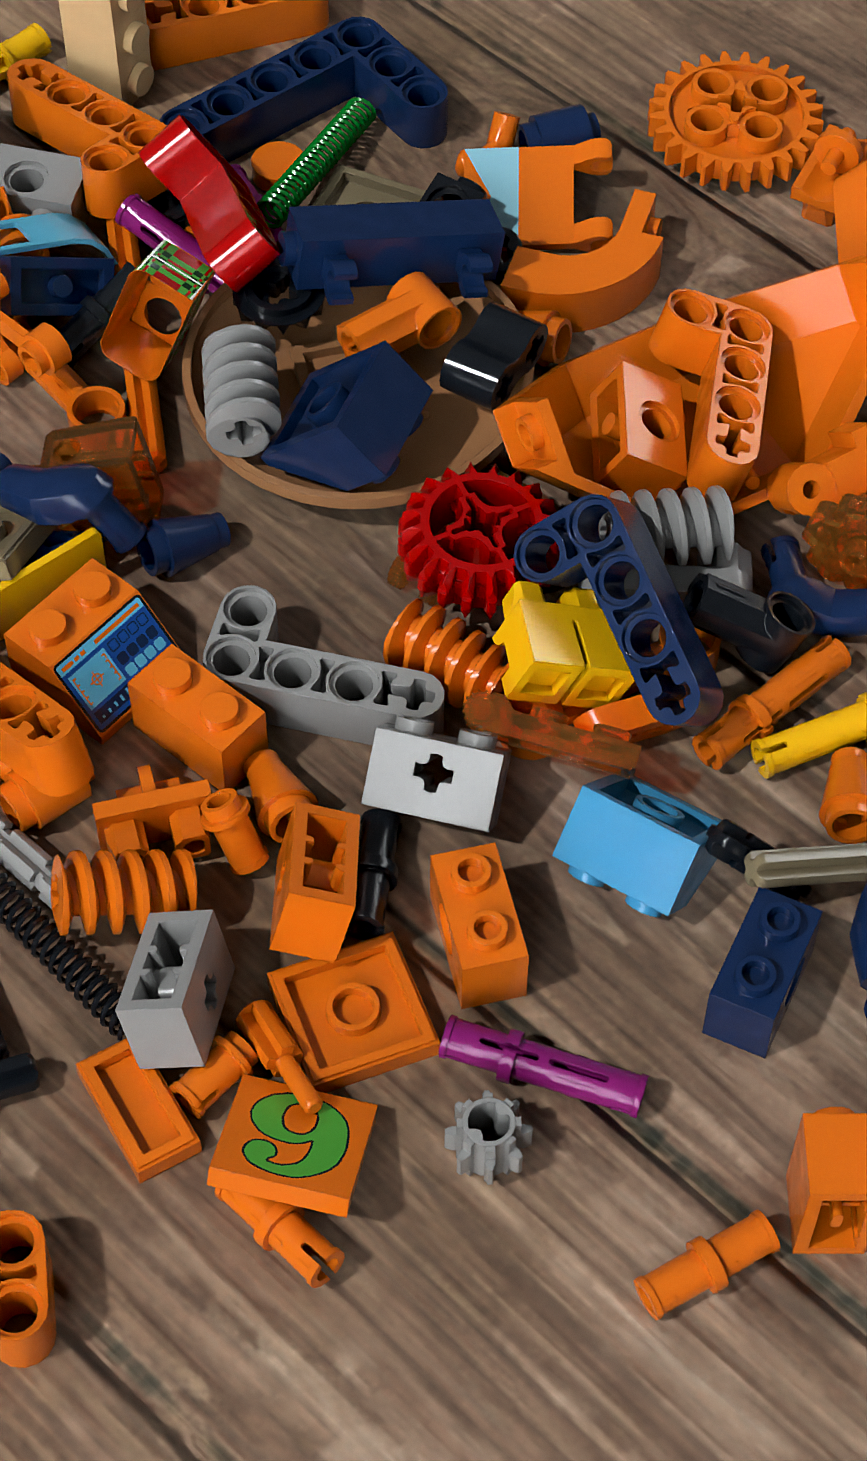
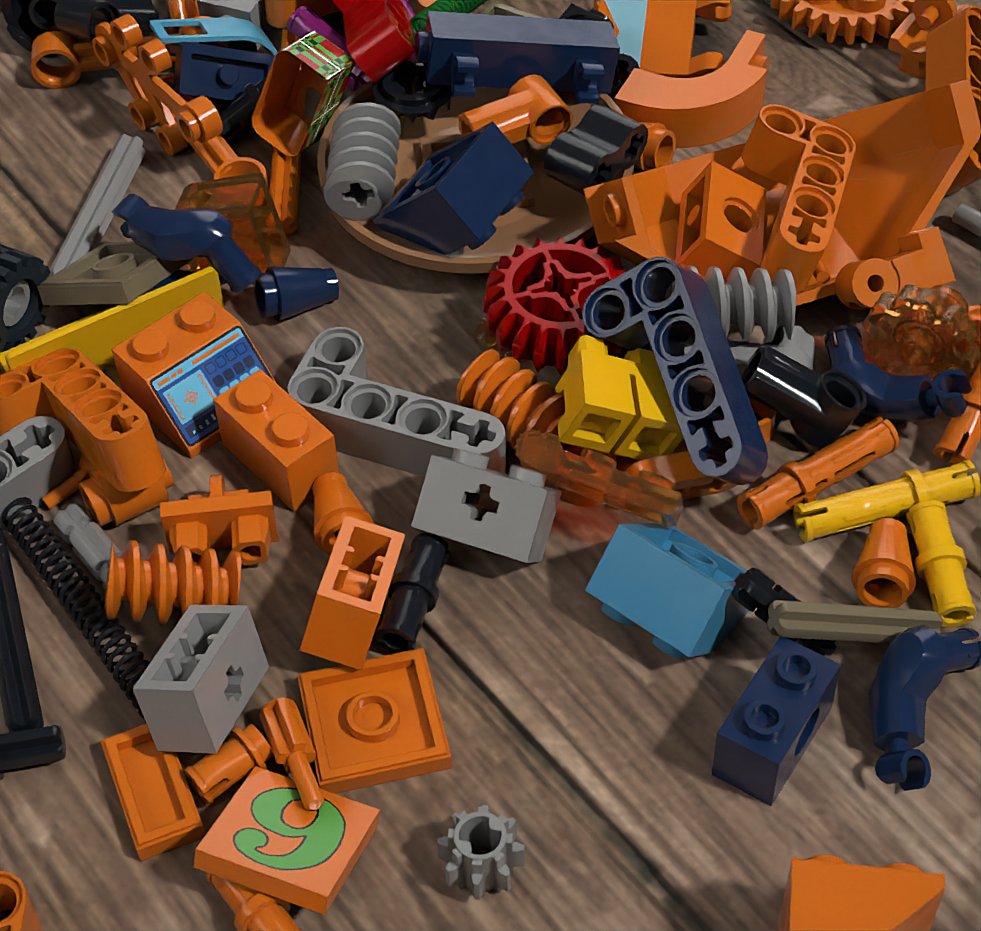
camera: 10 degrees right, 5 degrees down
orange pin [200,788,270,875] -> none
orange brick [430,842,529,1009] -> none
magenta pin [438,1014,649,1119] -> none

